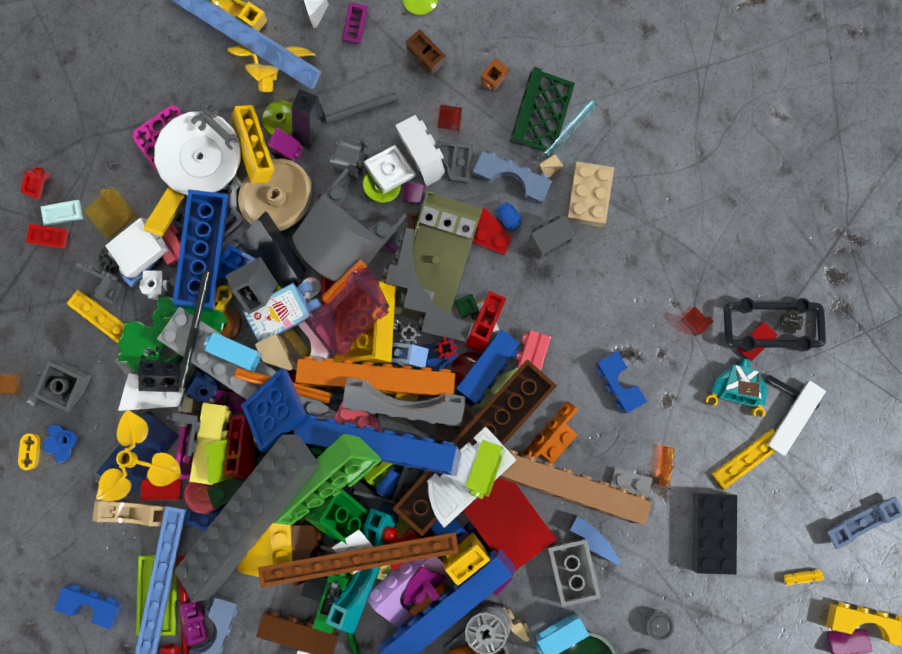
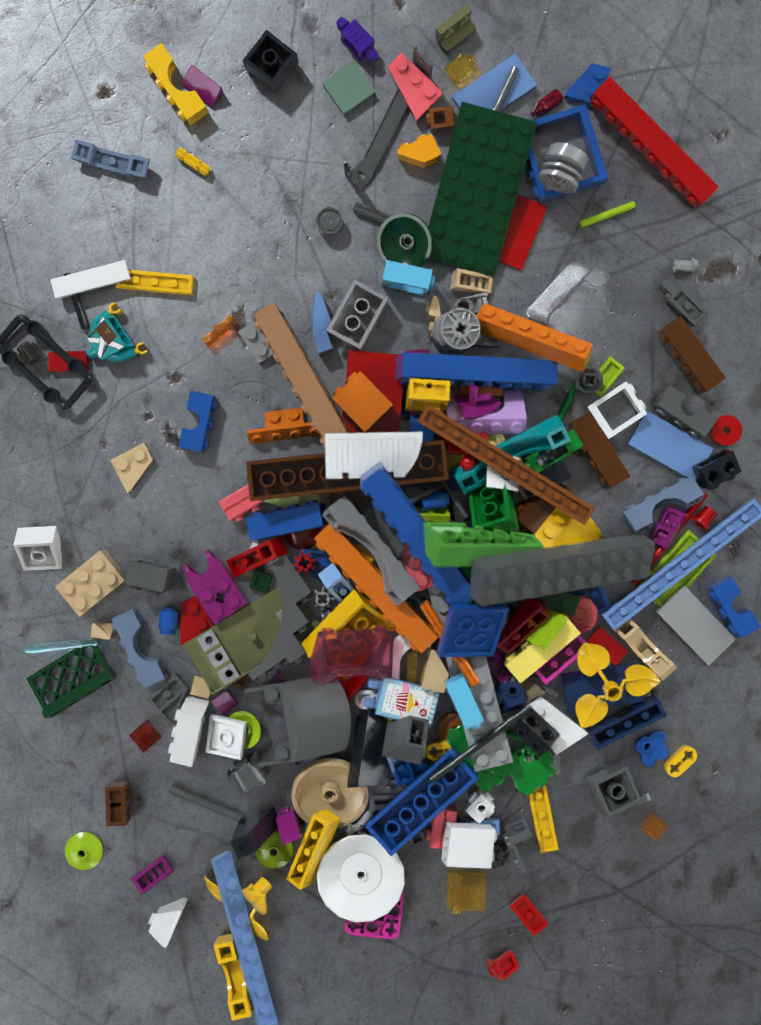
camera: 140 degrees left, 5 degrees up
light aqua tile [40,200,83,226] -> none
yellow tile [144,187,187,236] -> none
dark grey bracket [170,413,201,456] -> none
dark grey bar [191,102,240,150] -> none
orange axle [322,260,367,304] -> none
lime window [465,439,505,499] -> none
dark orange brick [481,58,510,91] -> none
clear red panel [681,307,714,336] -> none
black brick [692,492,737,575] -> none
none -> white slope [13,526,62,571]
none -> tan wing [110,443,154,493]
none -> magenta brick [182,549,250,625]
none -> tan tile [190,675,211,699]
none -> orange brick [332,371,393,433]
none -> dark blue brick [585,695,667,750]
none -> light grey tile [656,585,736,666]

